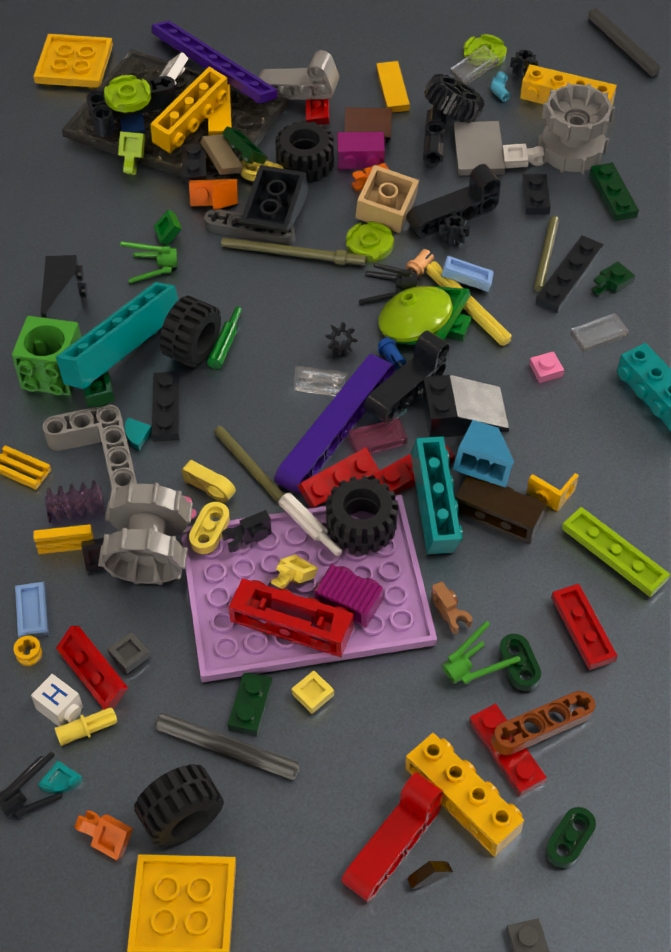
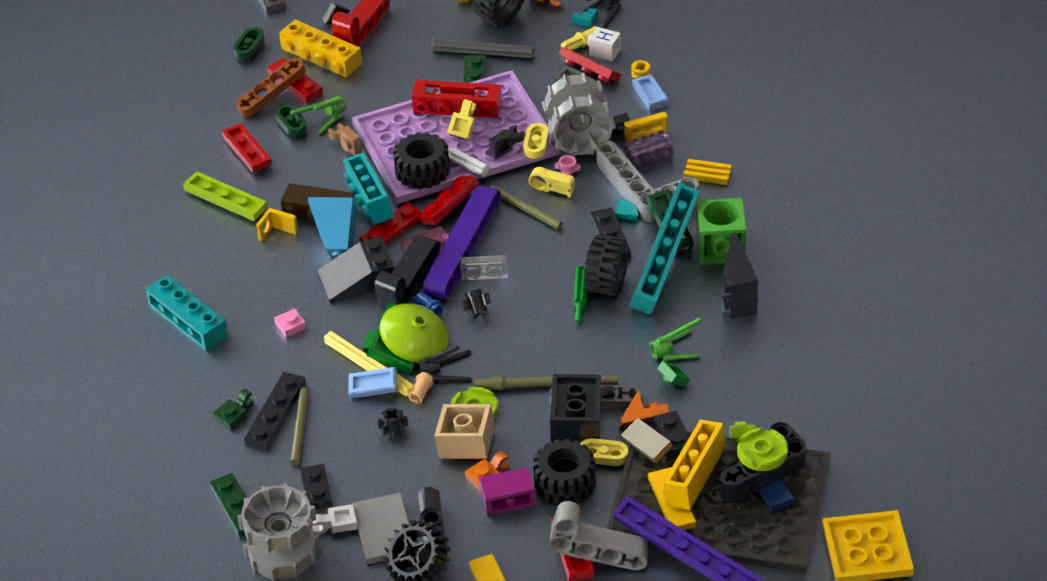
camera: 170 degrees right, 10 degrees down
white plate [159,52,188,85] -> none
dark green plate [222,126,268,165] -> none
light yellow plate [291,670,334,714] -> none
magenta brick [314,564,383,627] -> none
reddish brown slope [345,107,392,143] -> none
black beam [406,164,501,238] -> none
clear tile [570,313,629,352] -> none

